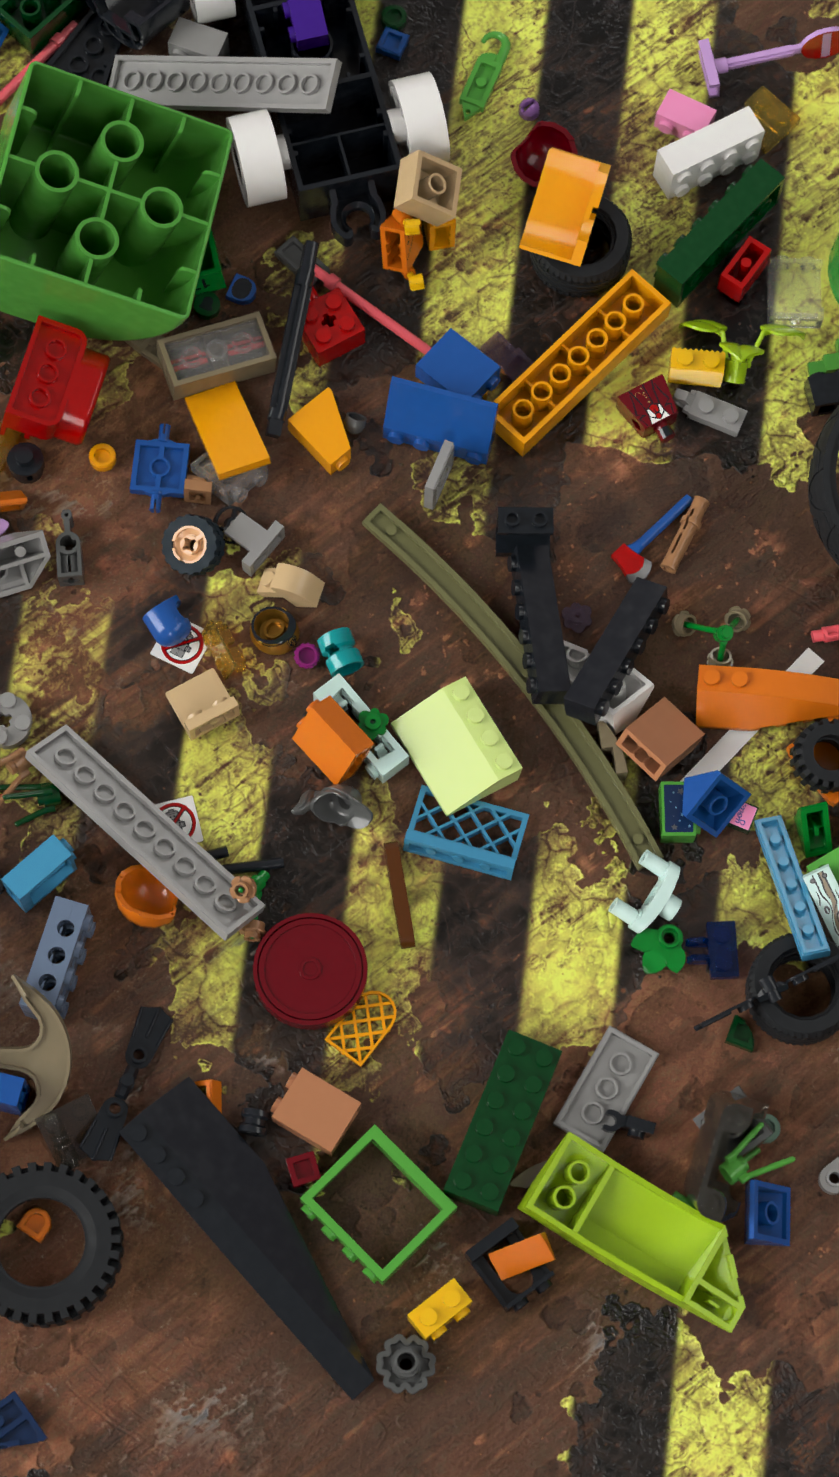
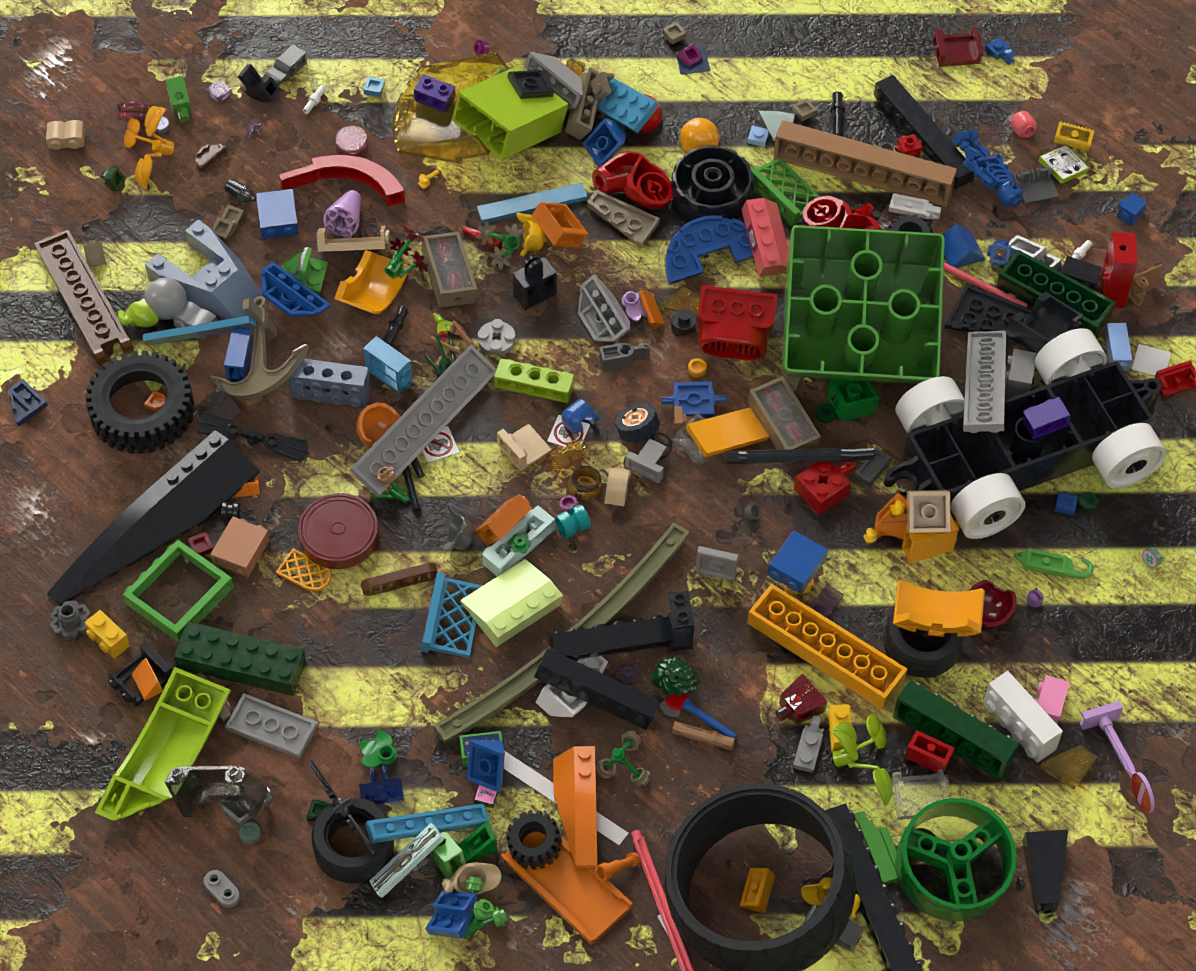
camera: 85 degrees right, 15 degrees down
tile [225,273,257,305] -> none
light orange slope [288,387,351,475] -> none
coral bar [314,264,432,355] -> none
blue slope [383,376,498,465] -> none
dark tan slope [596,721,628,781] -> none
black plate [601,1109,656,1140] -> none
light aqua connector [608,850,682,934] -> none
nougat brick [615,697,705,781] -> none
bright green plant [719,1122,795,1185] -> none
blue slope [744,1179,791,1246] -> none
none -> lime brick [494,358,574,403]
none -> dark green hair [651,656,701,695]

